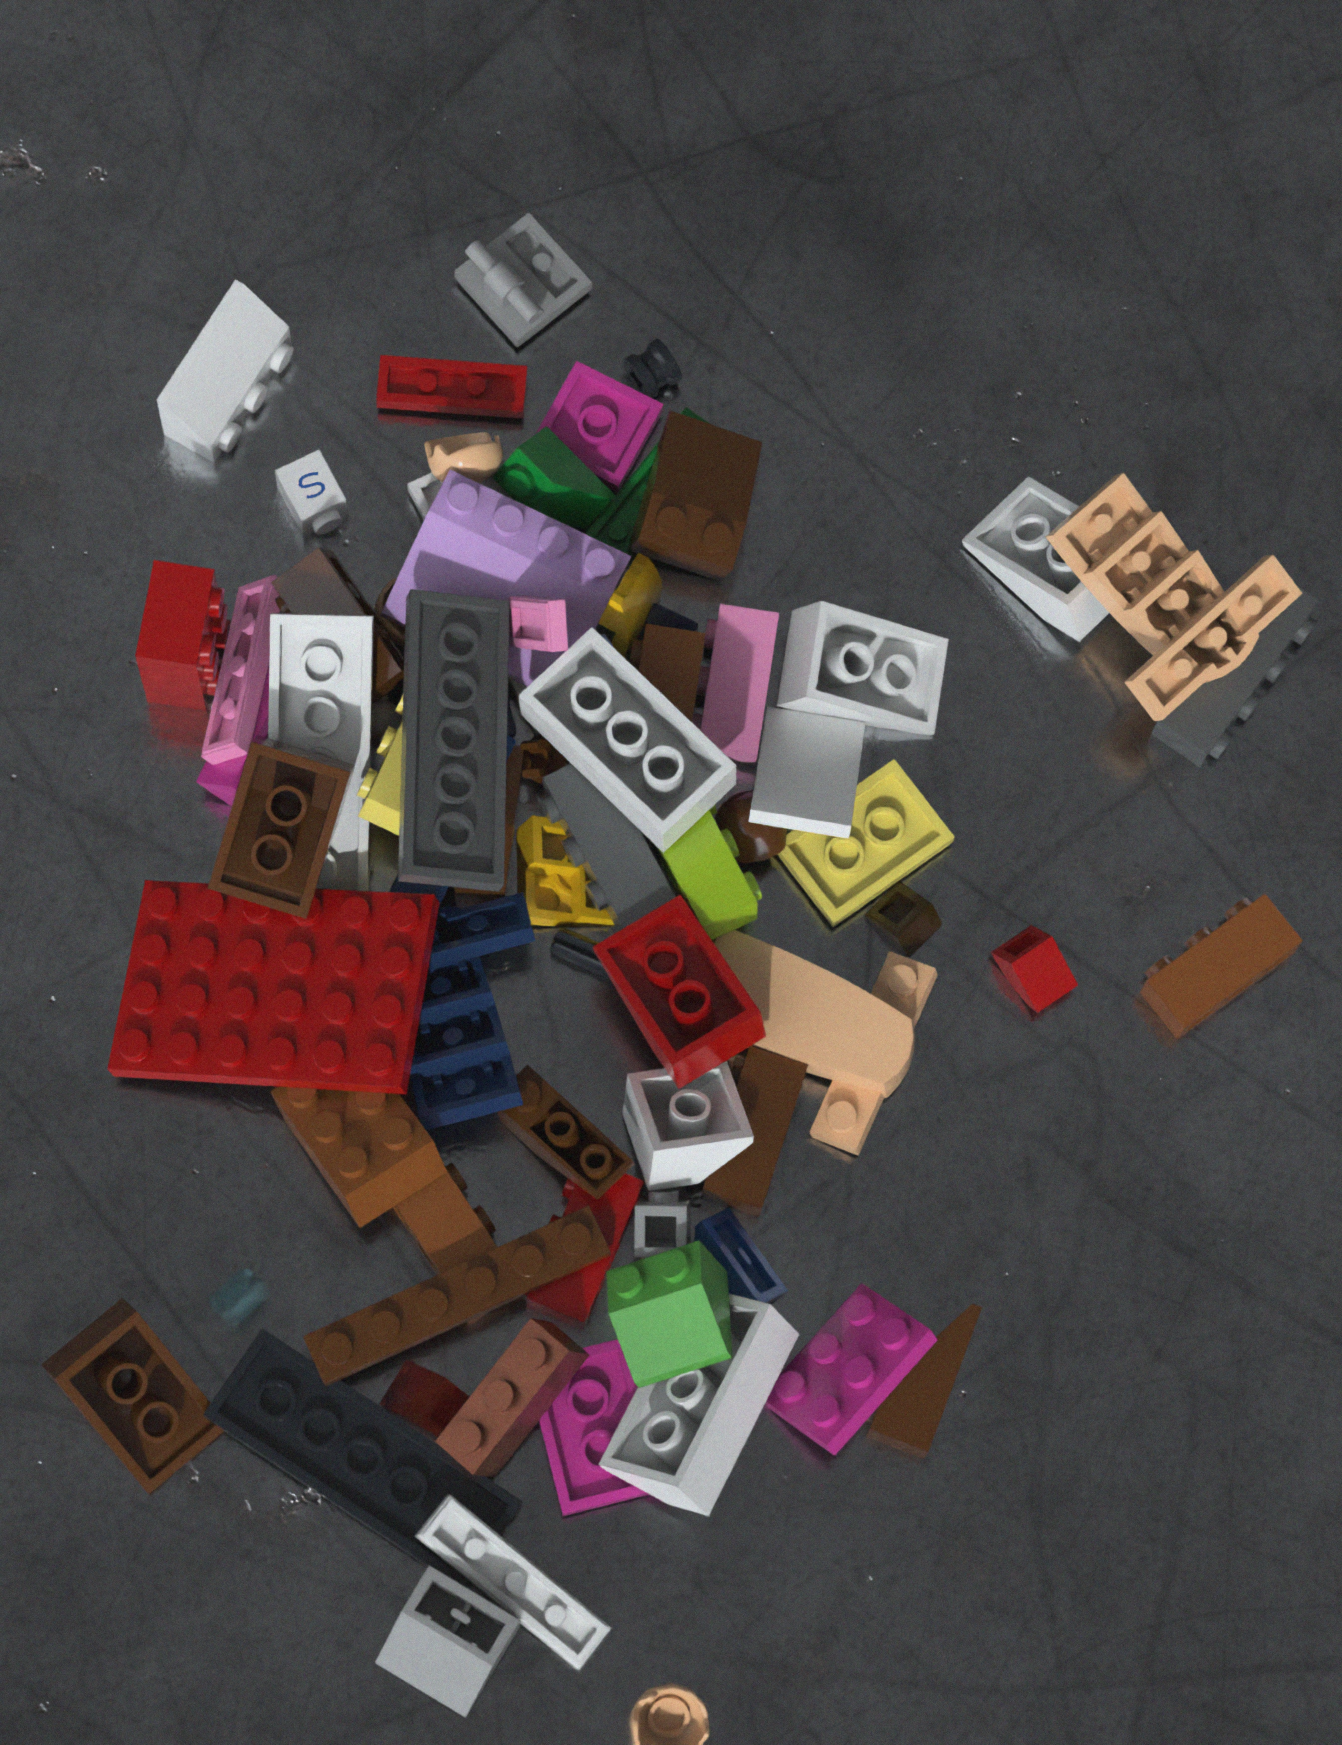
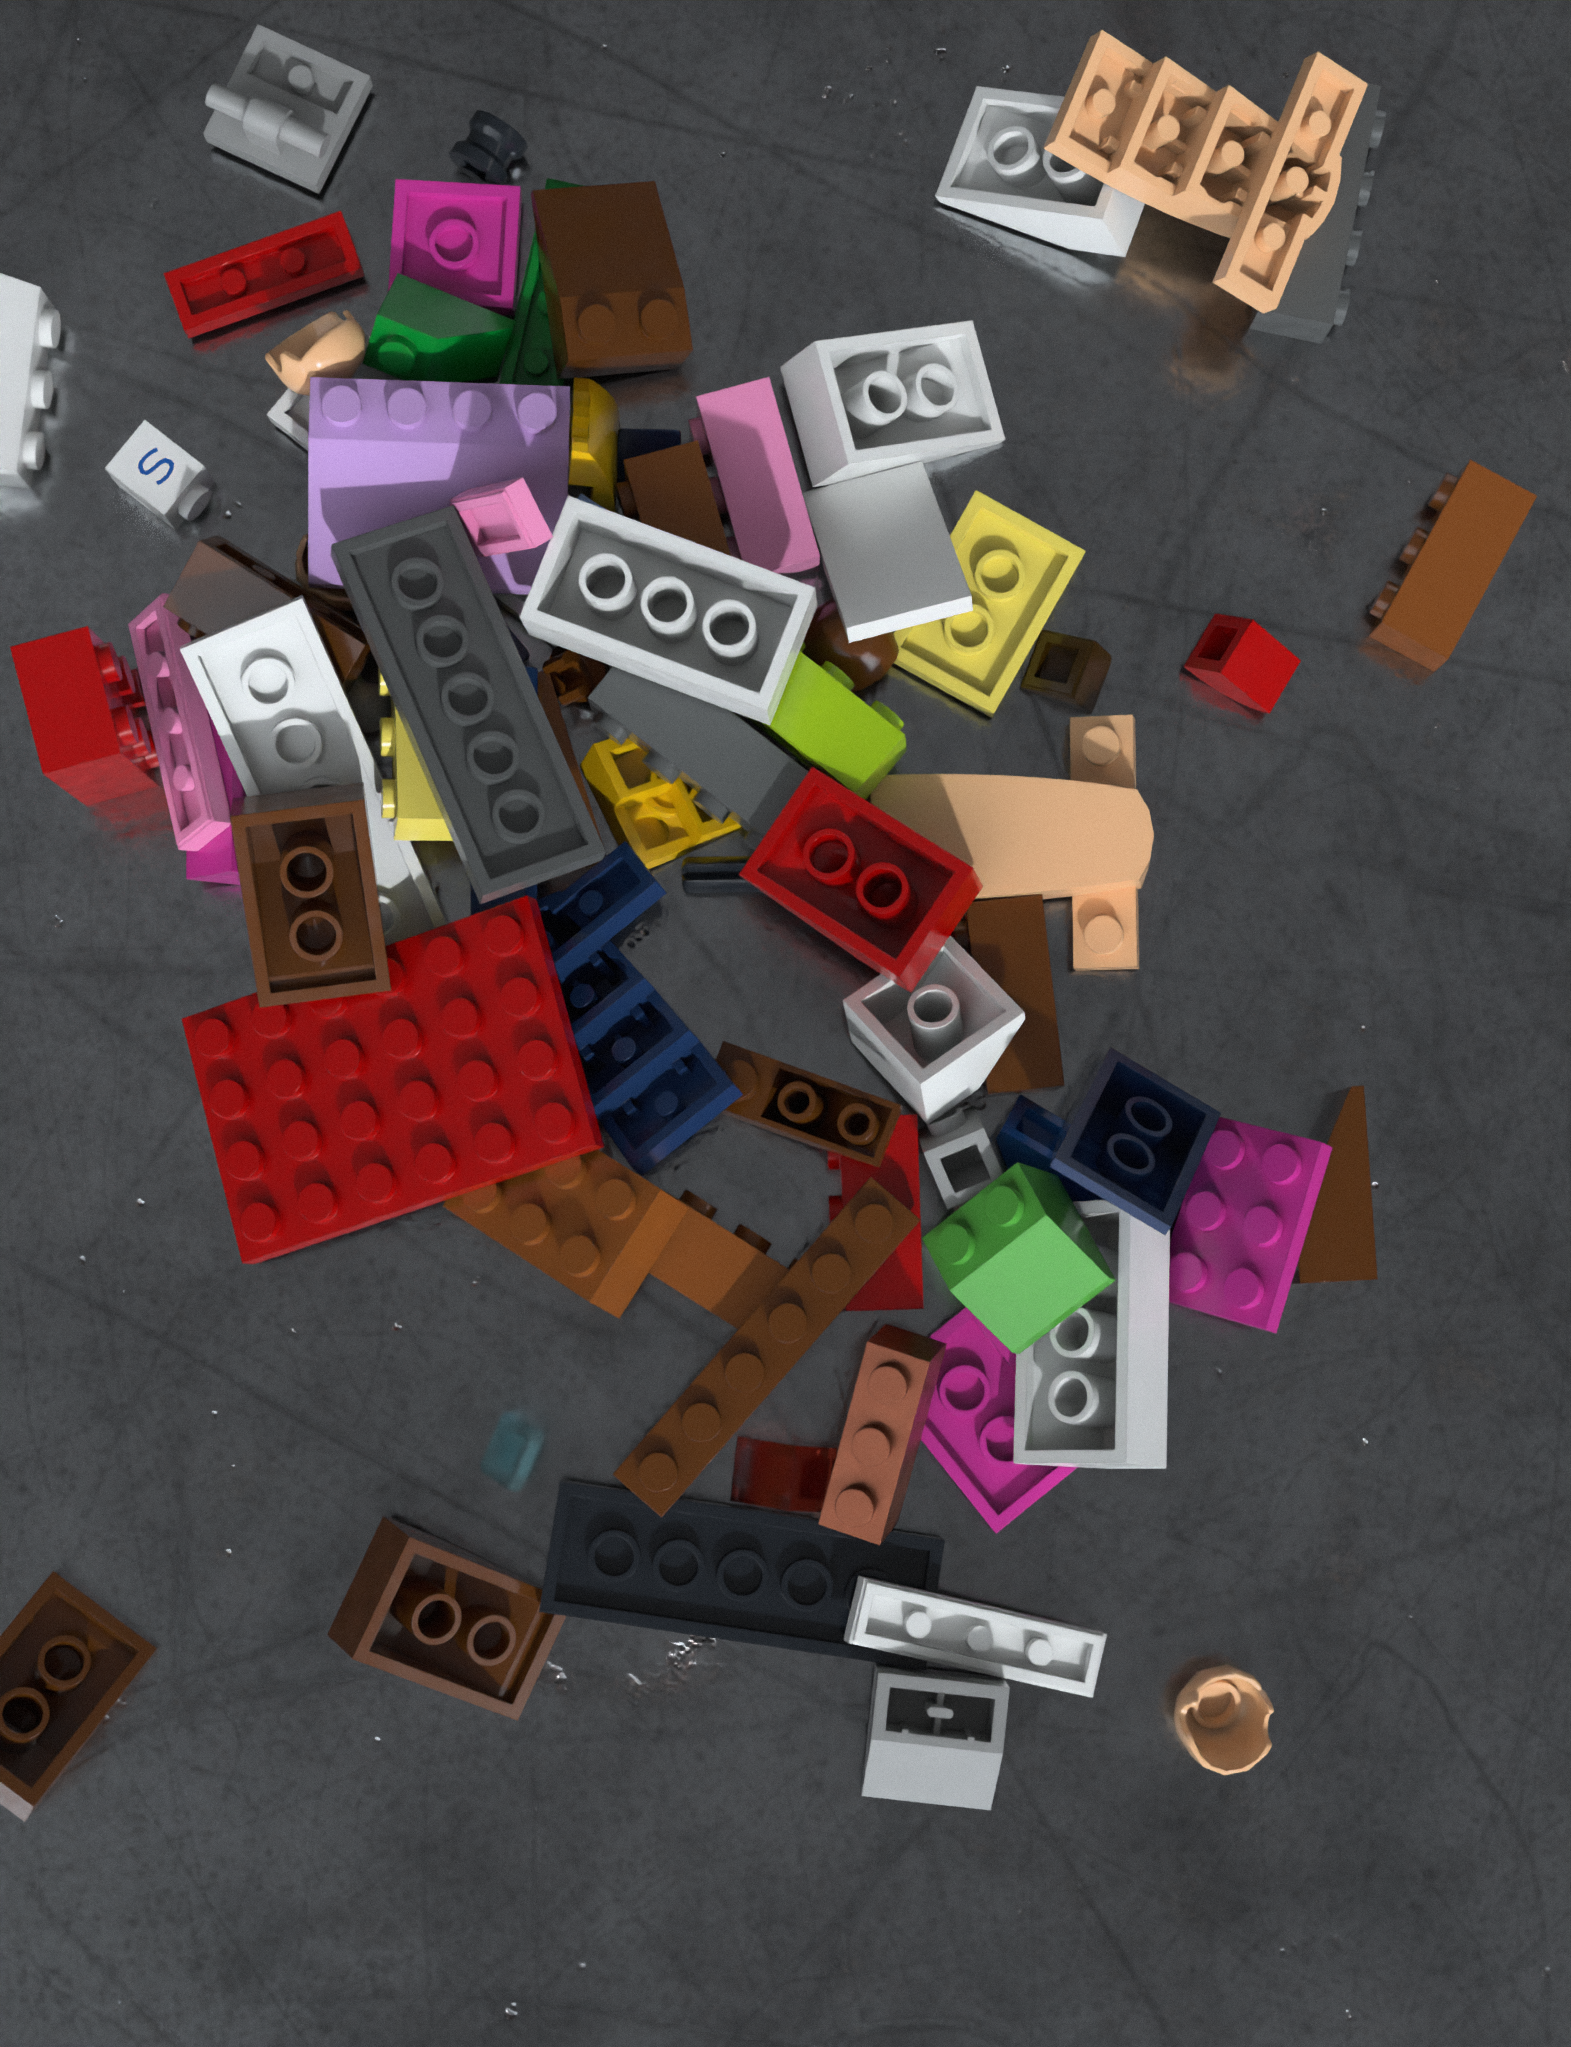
camera: 25 degrees left, 10 degrees up
none -> dark blue slope [1049,1047,1221,1235]

